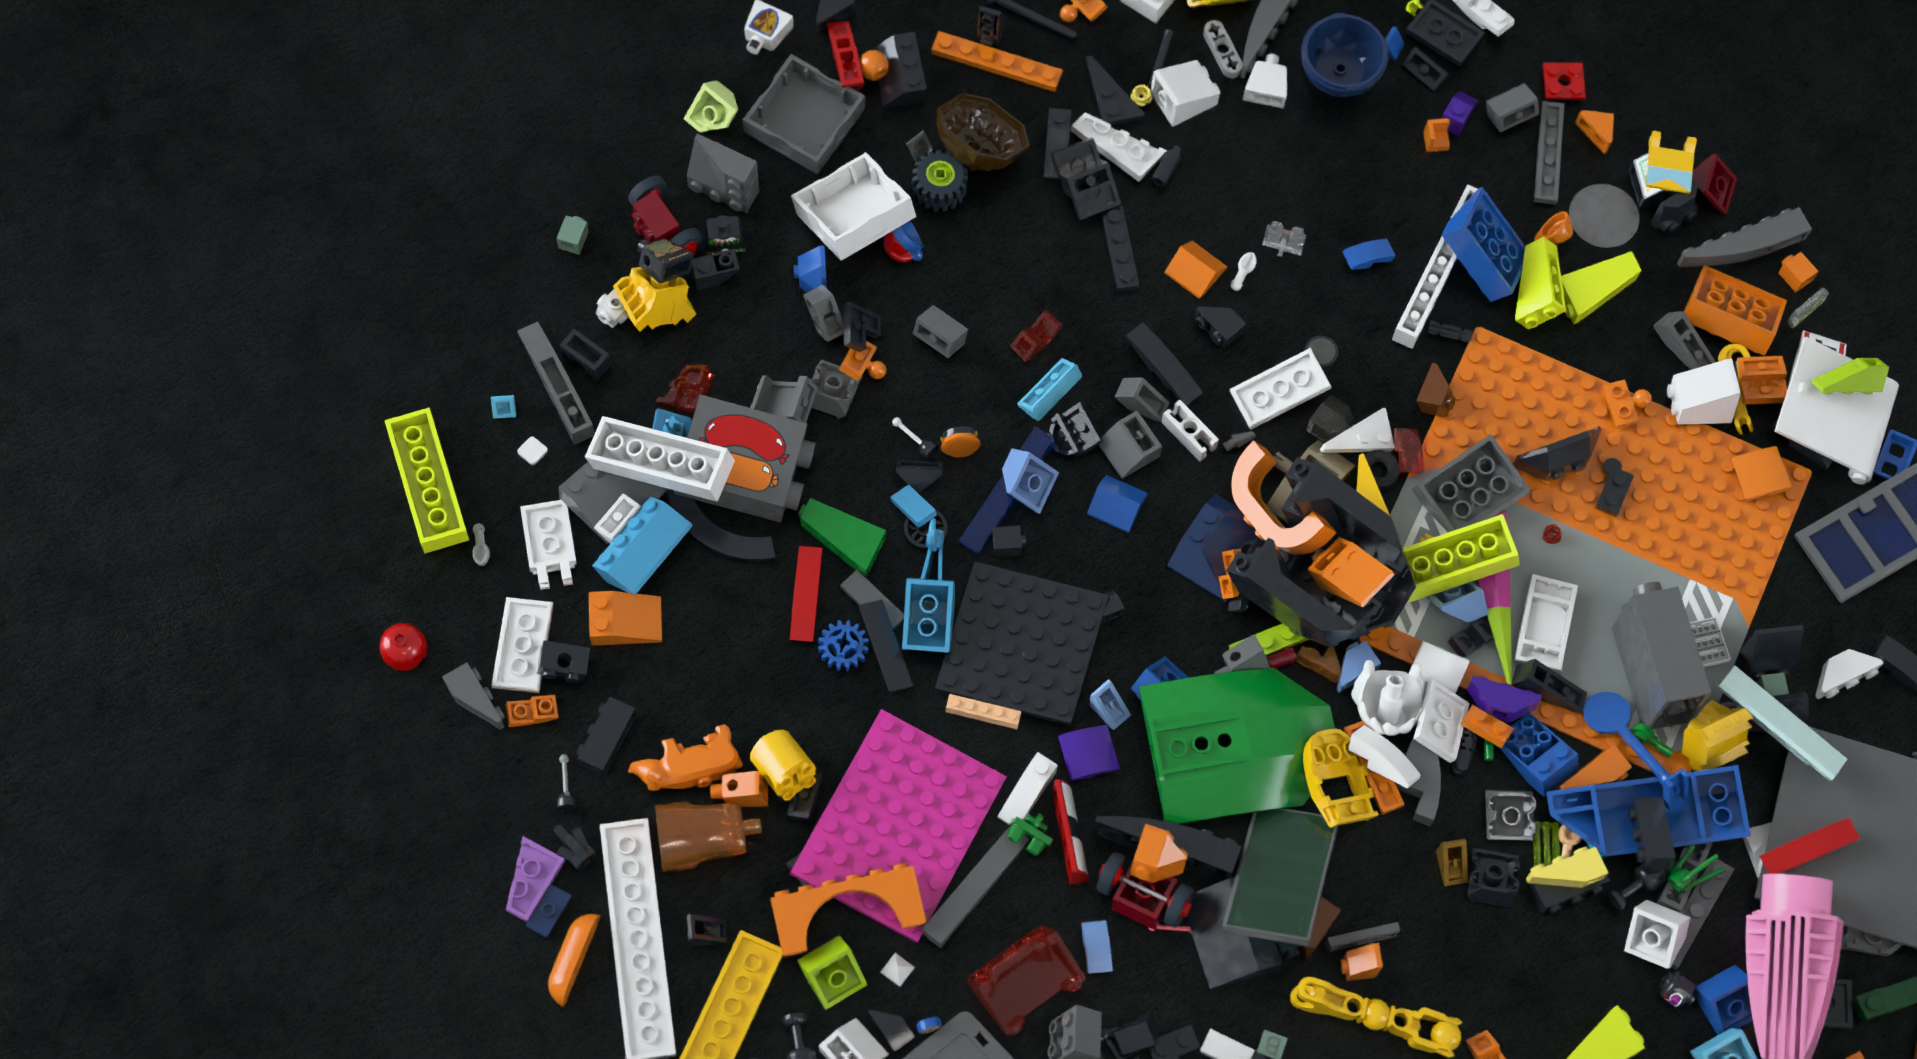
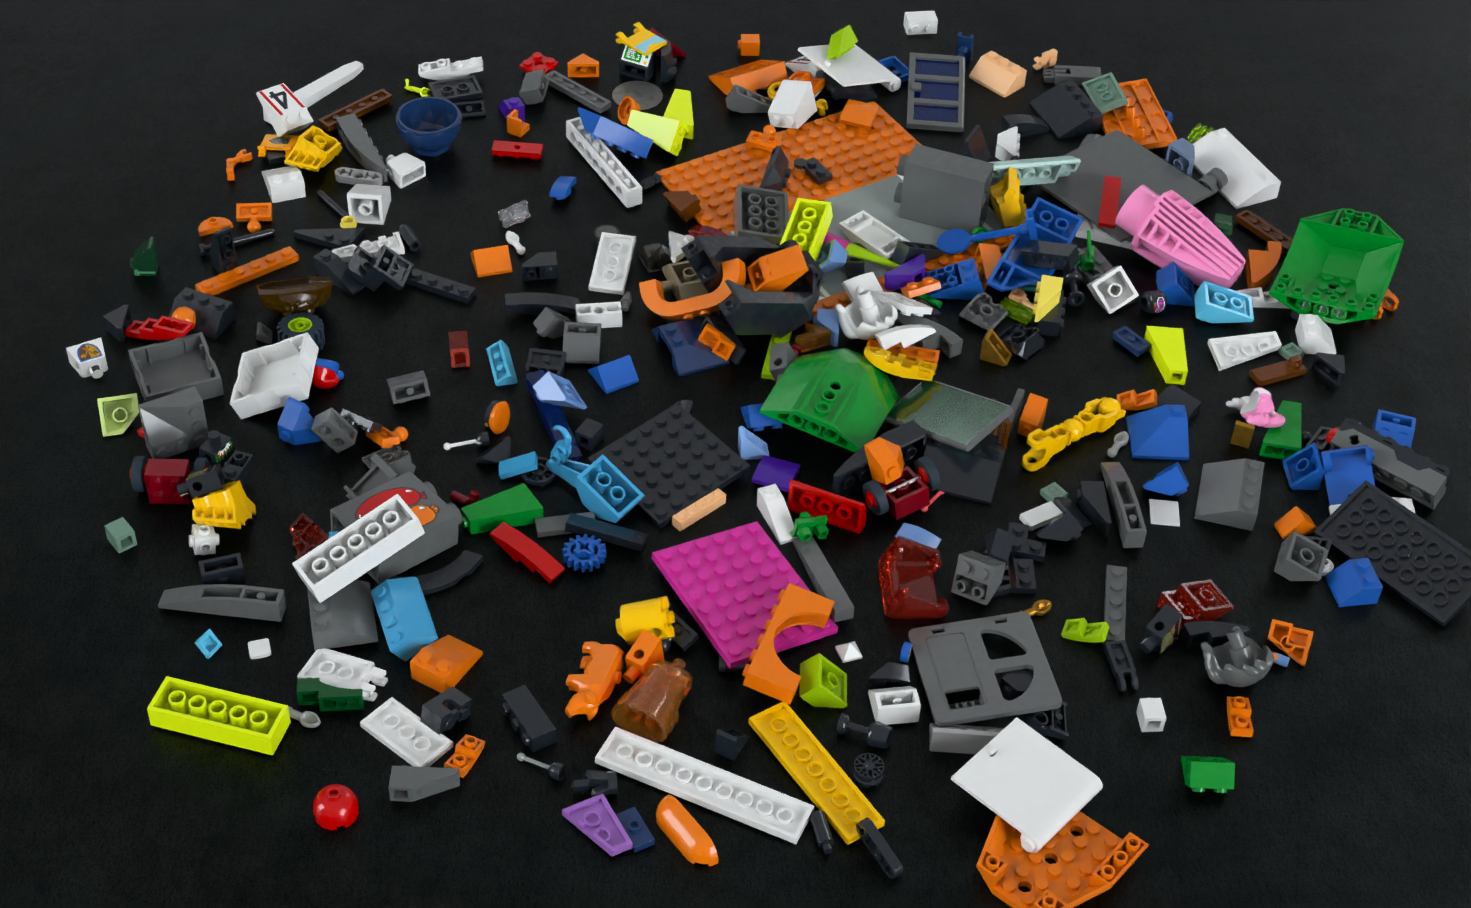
camera: 55 degrees left, 25 degrees down
white slope [594,493,641,544] -> none
dark grey slope [1677,207,1812,267] -> none
clear tile [1787,288,1829,329] -> none
none -> dark green slope [297,677,364,711]
none -> dark red arm [450,490,480,505]
none -> red tile [491,140,543,159]
none -> dark blue plate [1112,326,1151,357]

